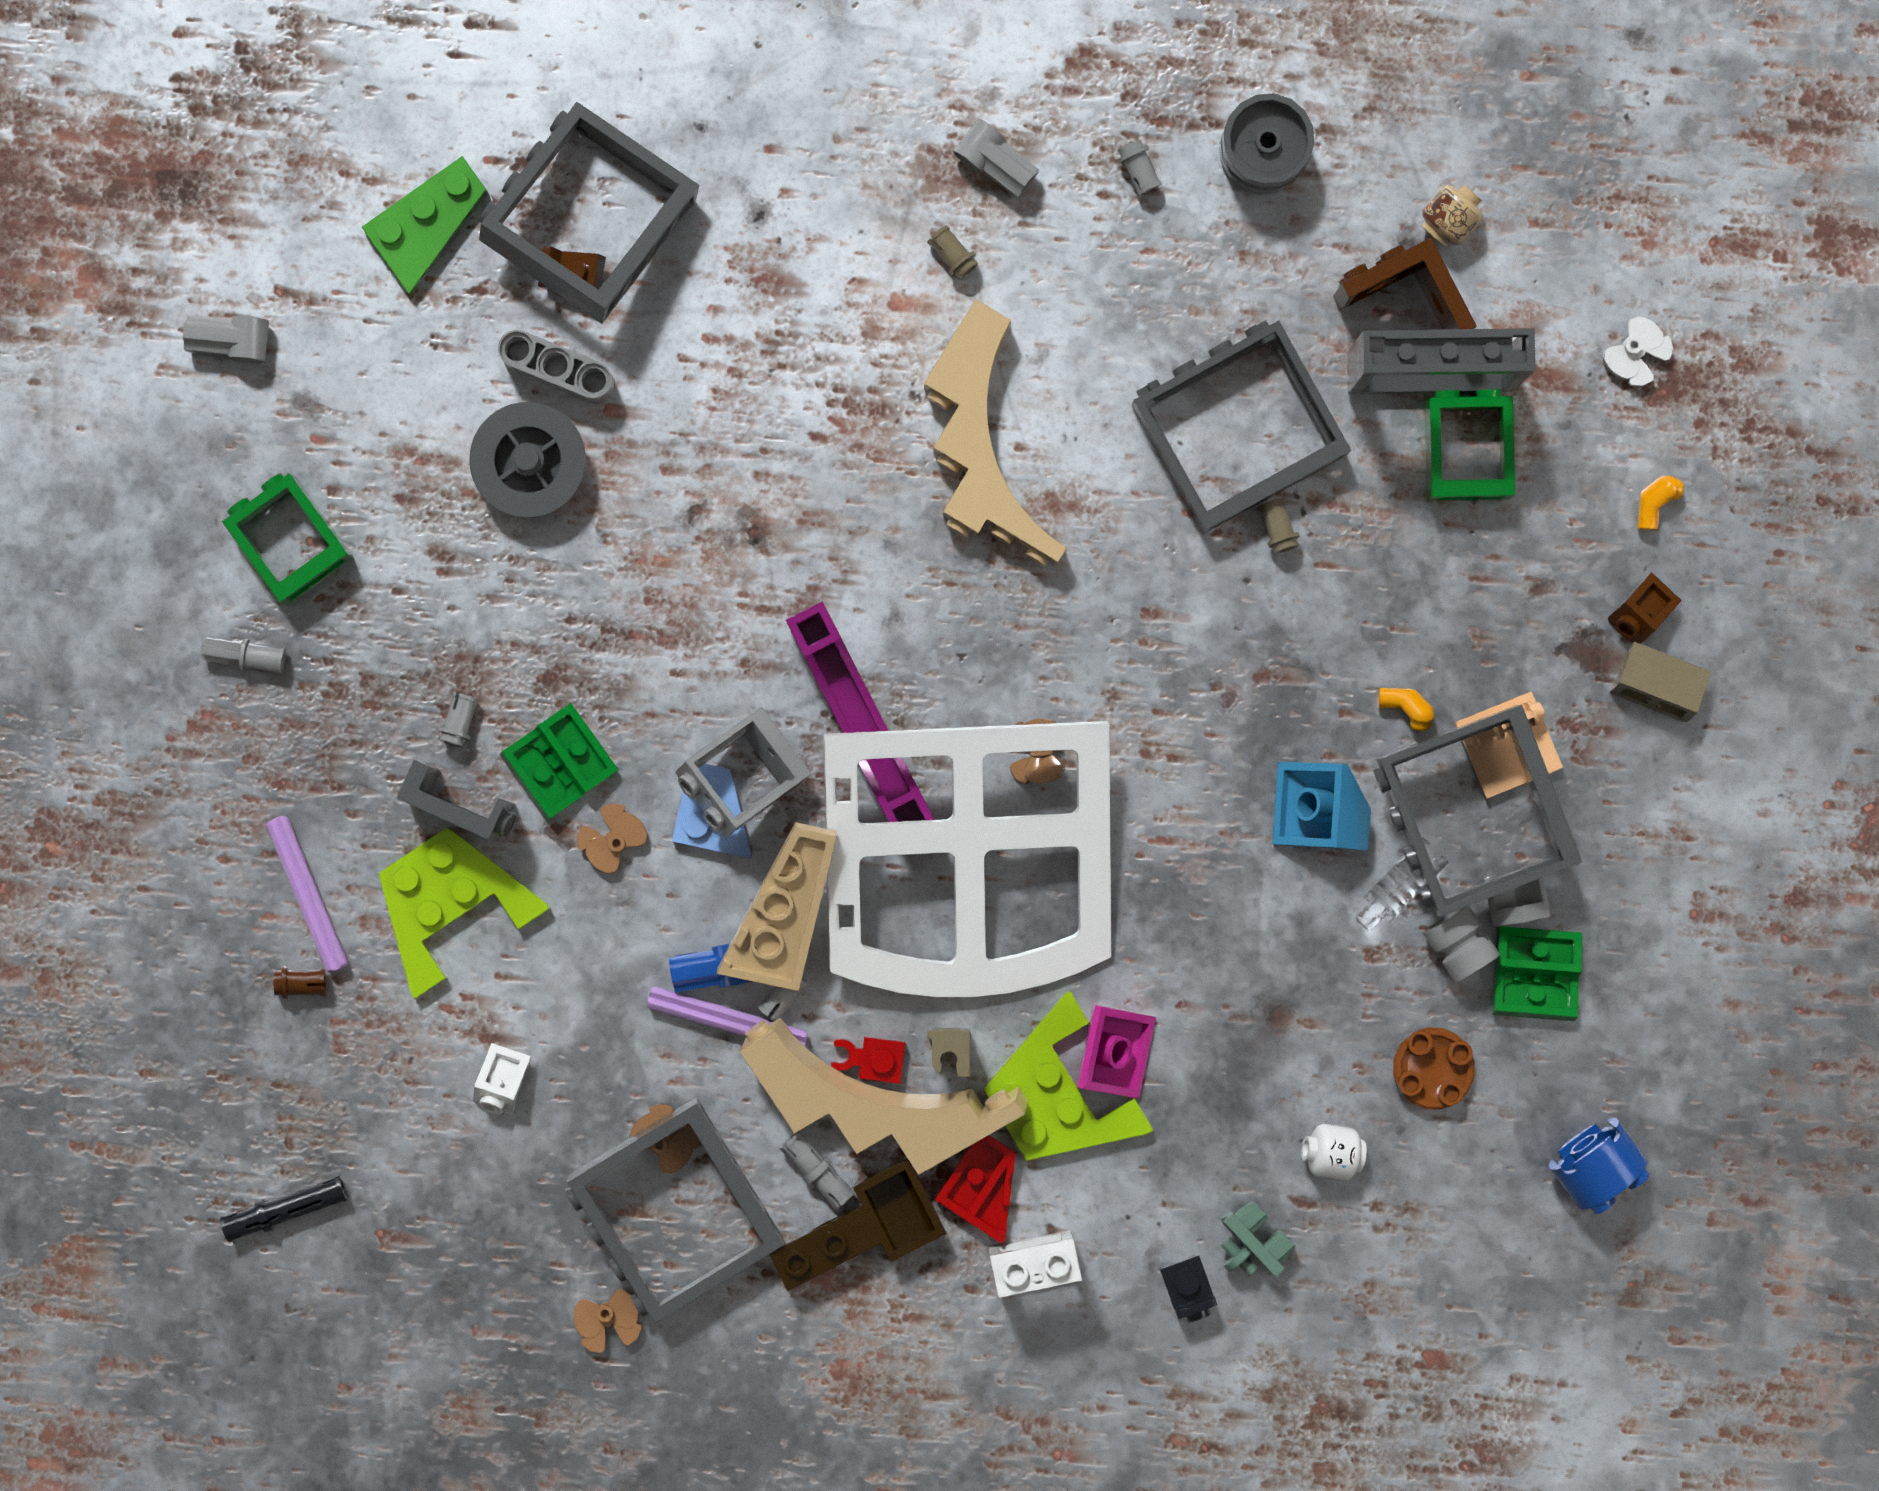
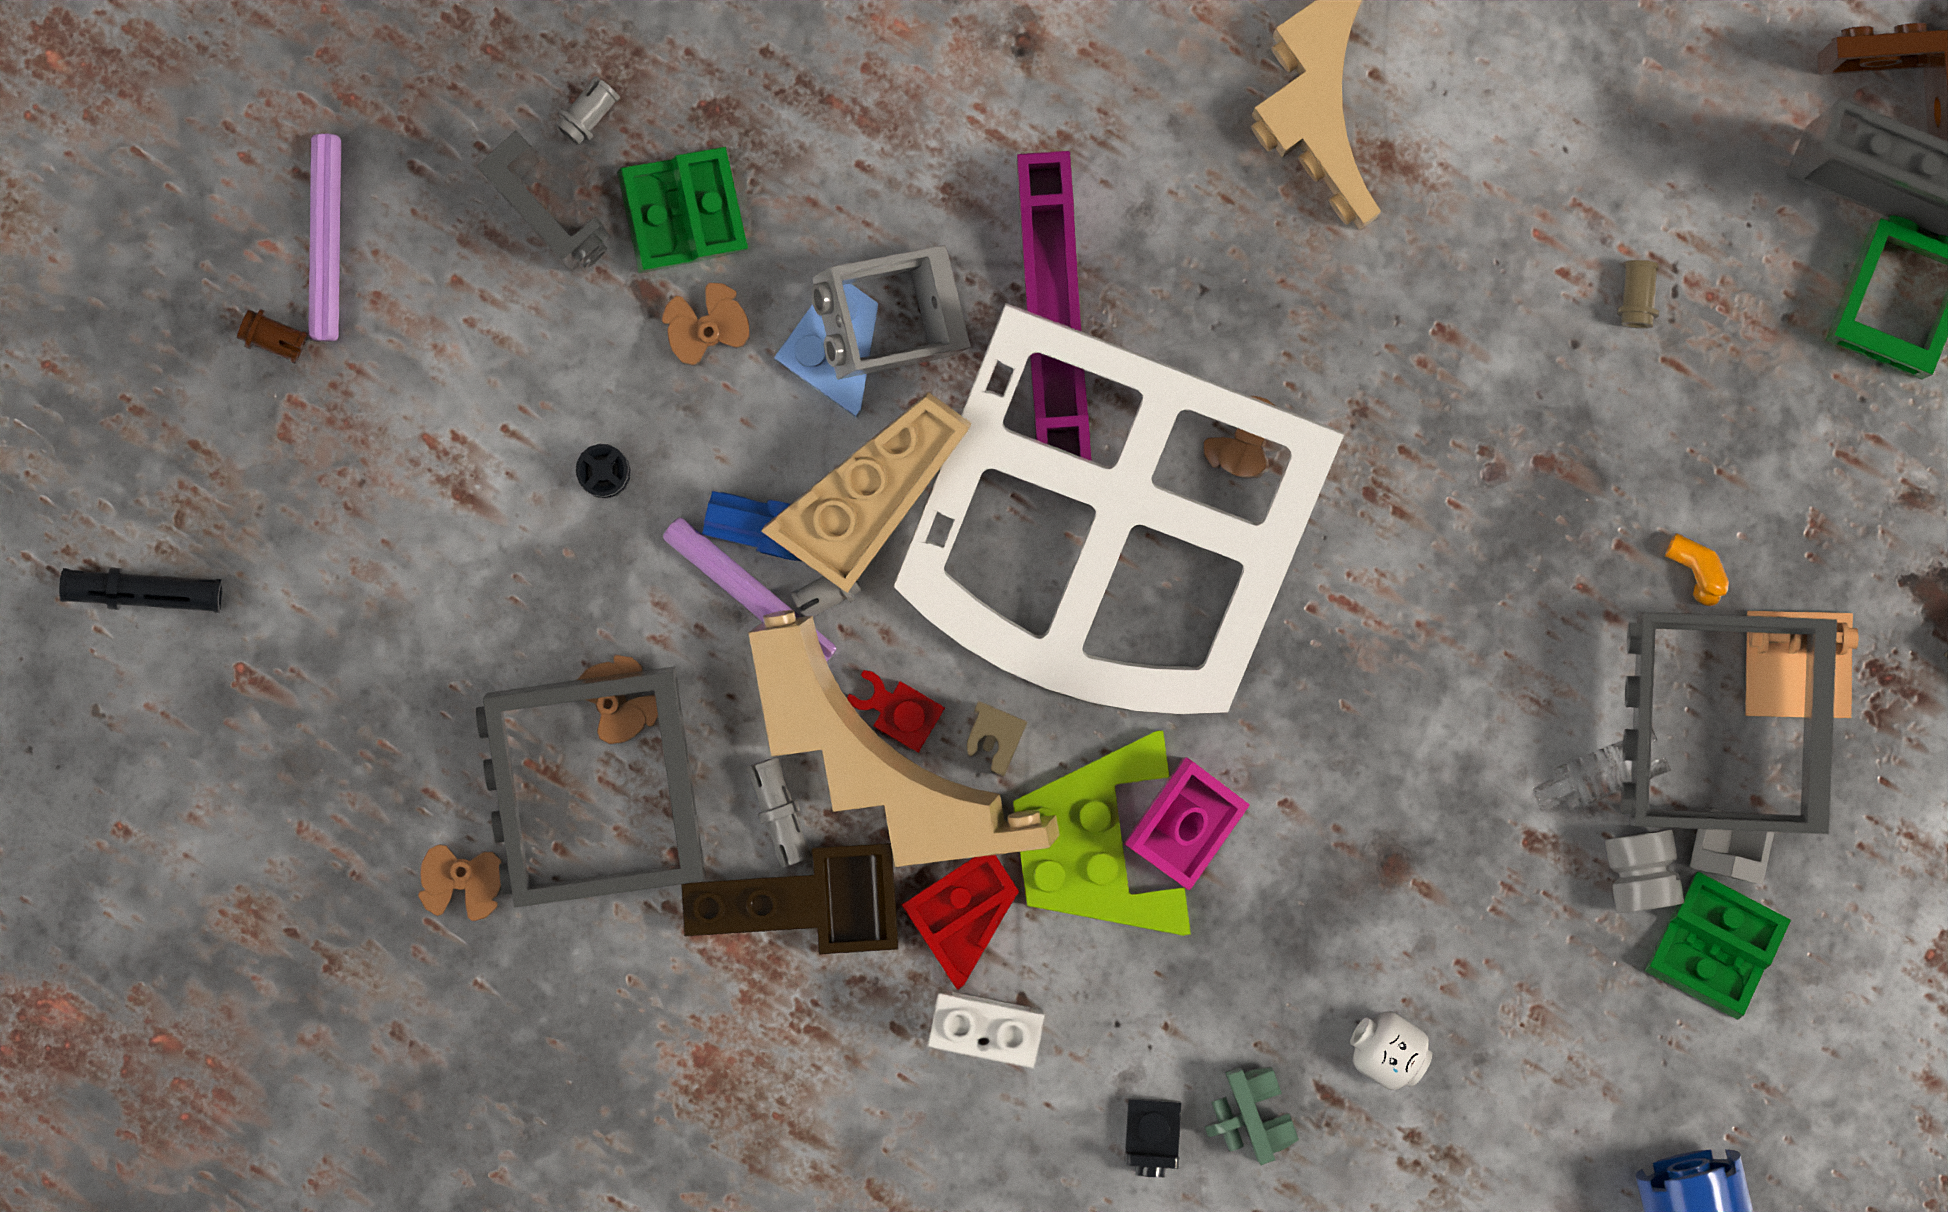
camera: 25 degrees right, 0 degrees up
lime wing [378,827,551,999] -> none
white bracket [473,1043,531,1115] -> none
dark grey window [1132,320,1352,534] -> none
dark azure slope [1272,762,1371,851] -> none
dark orange dish [1393,1027,1475,1110] -> none
none -> black wheel [576,444,631,499]

